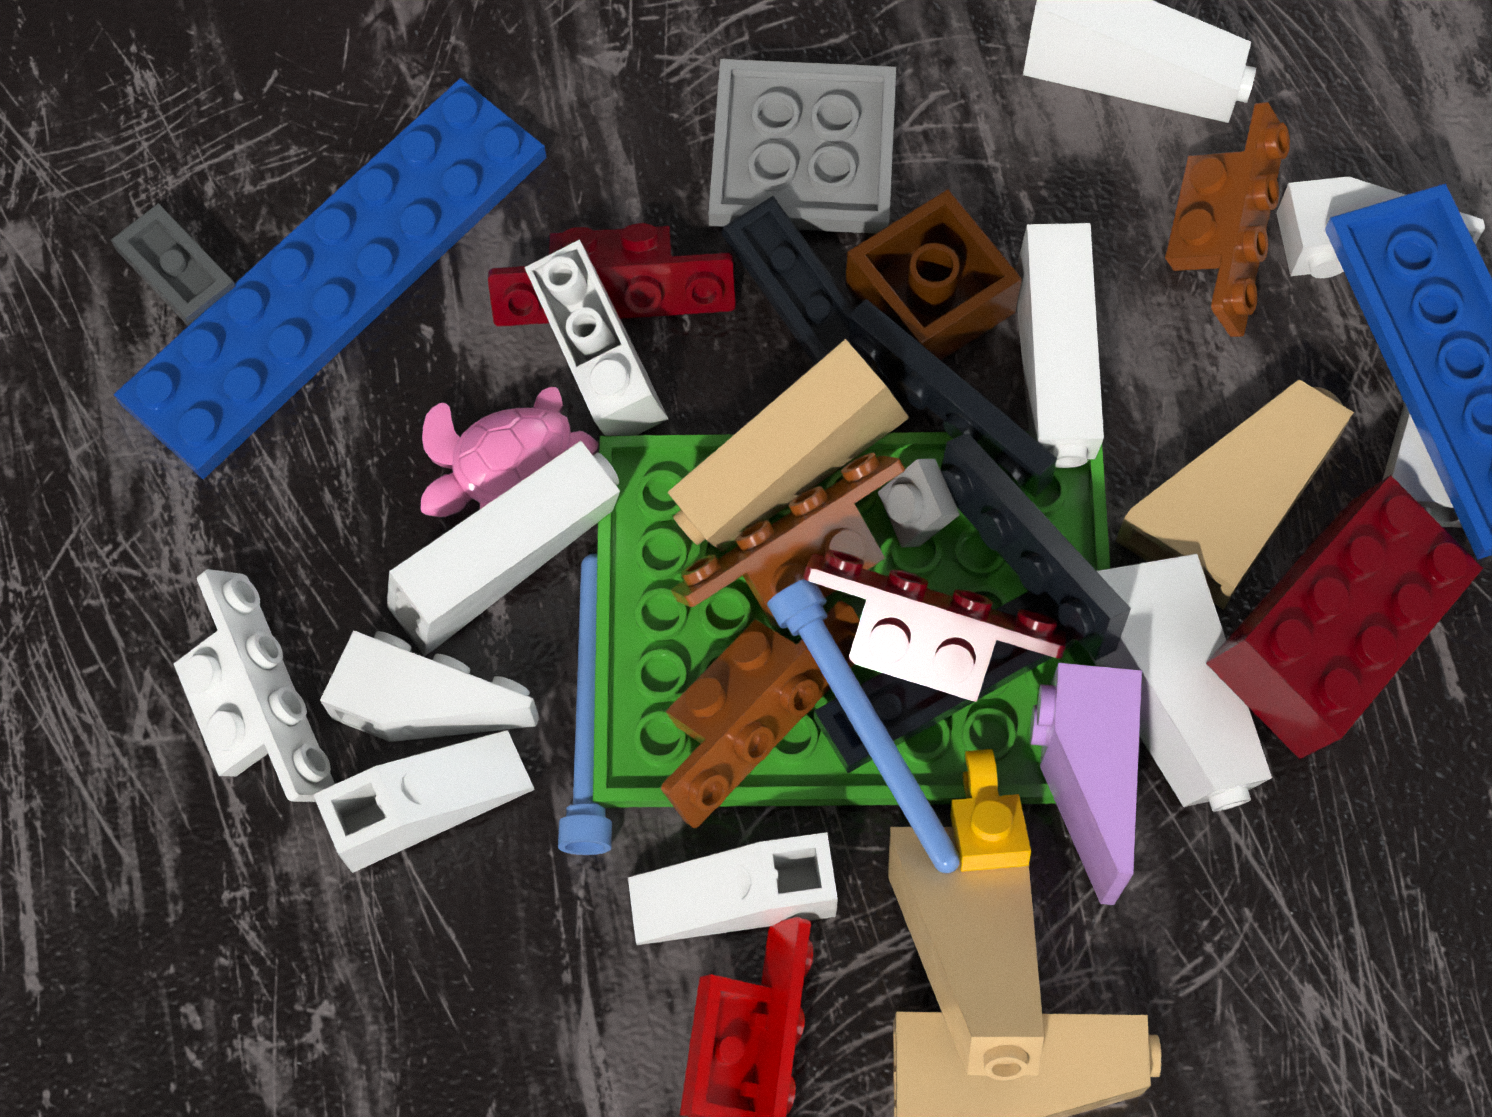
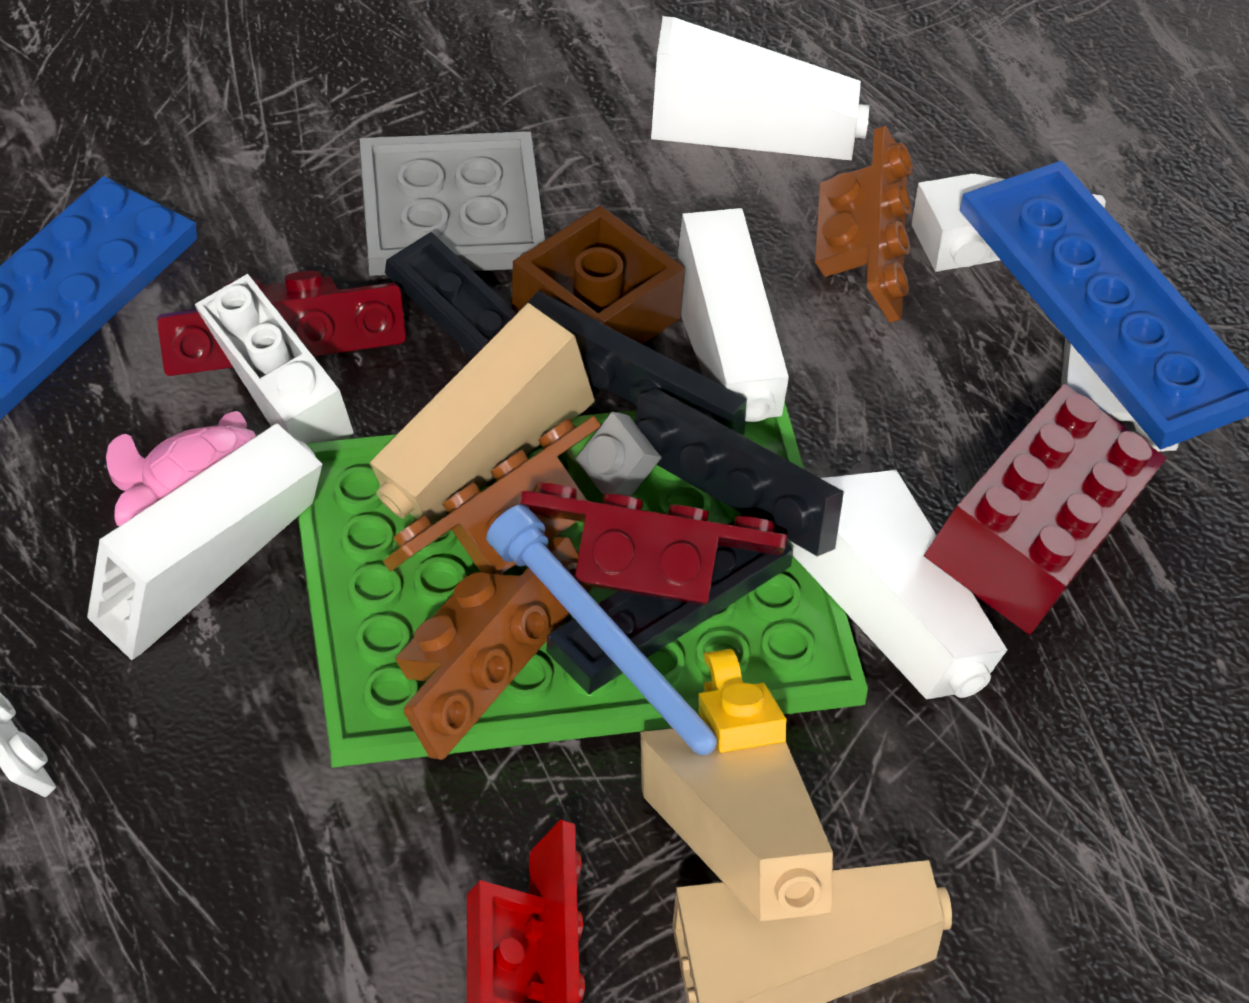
camera: 15 degrees left, 20 degrees down
white slope [313,730,535,873] -> none
white slope [320,630,540,742] -> none
medium blue piece [558,554,612,855] -> none
white slope [628,832,838,945] -> none
lavender slope [1030,663,1142,905] -> none
tan slope [1116,379,1354,609] -> none

